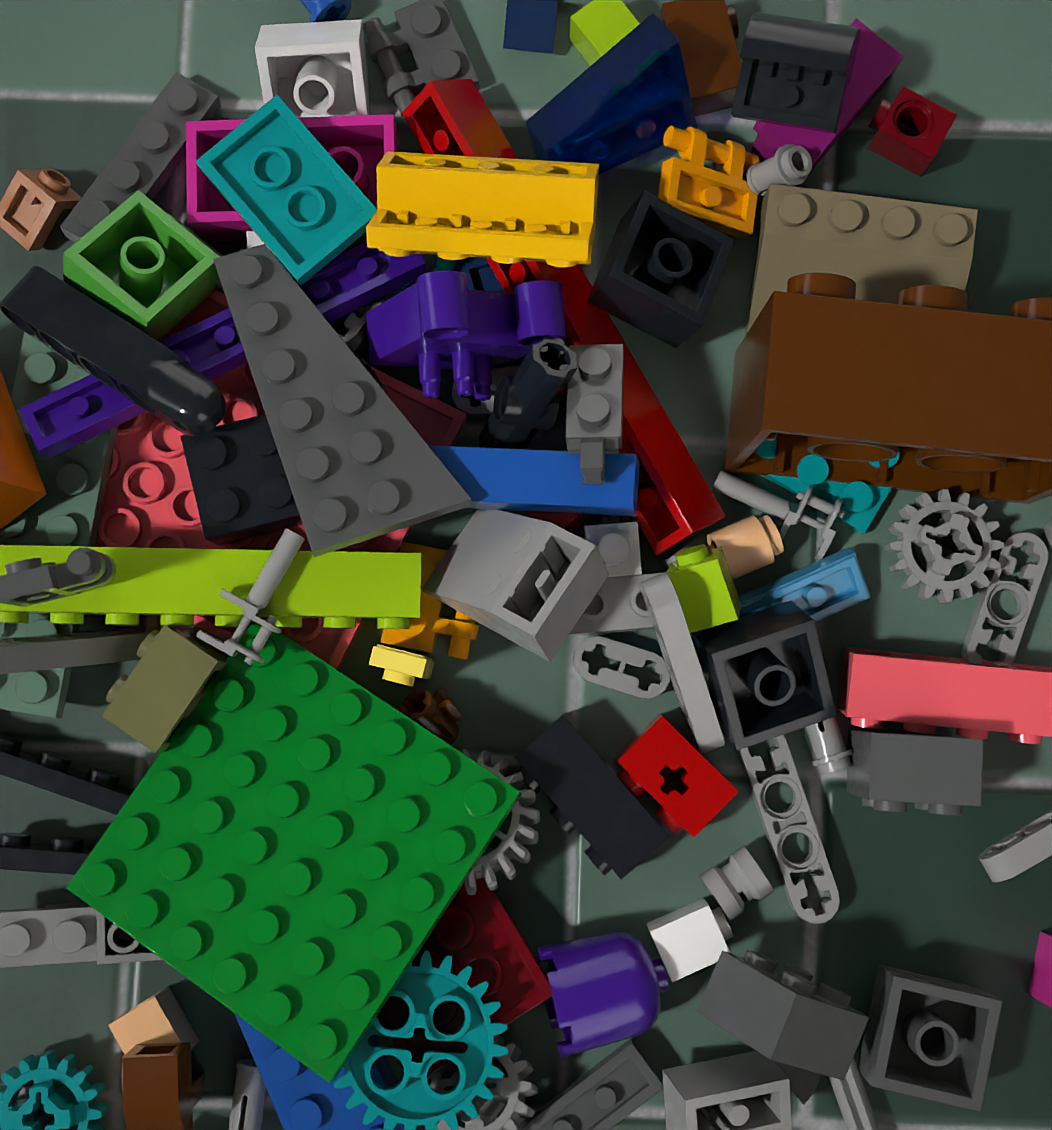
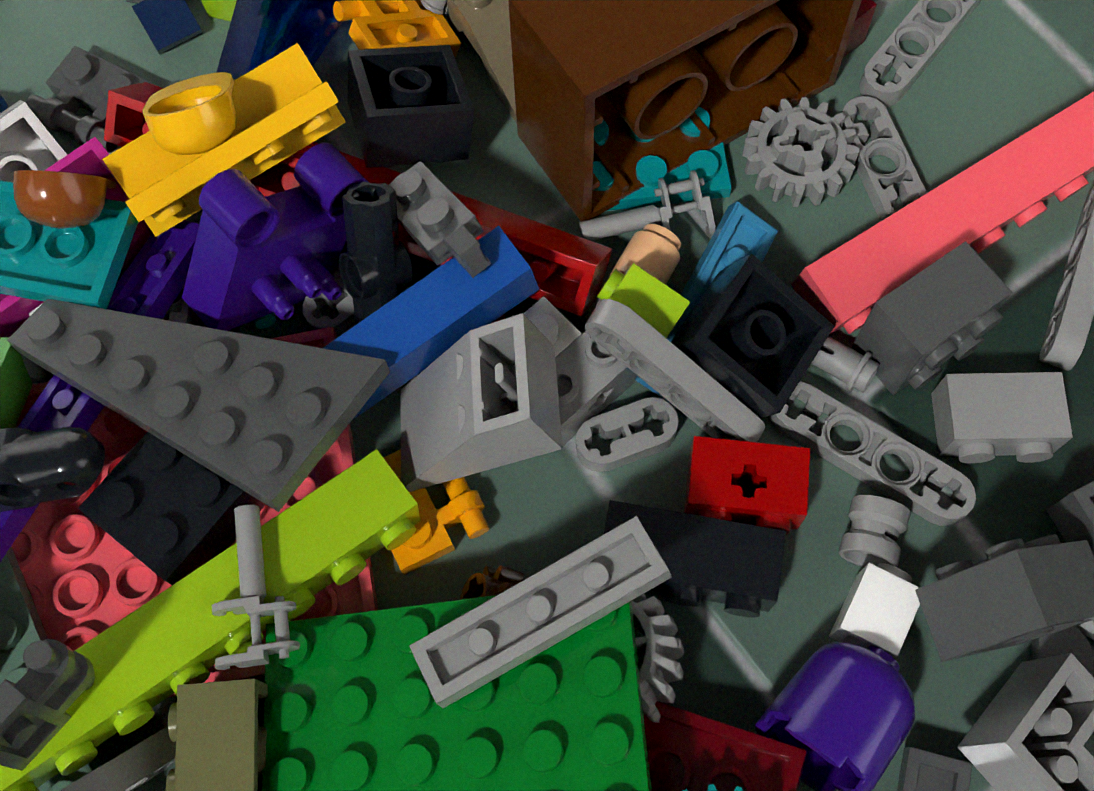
camera: 40 degrees left, 15 degrees down
light yellow plate [369,644,435,687] -> none
none -> dark orange cap [13,170,117,229]
none -> yellow cap [142,72,236,155]
none -> light grey plate [409,516,672,708]
none -> light grey brick [931,372,1073,464]

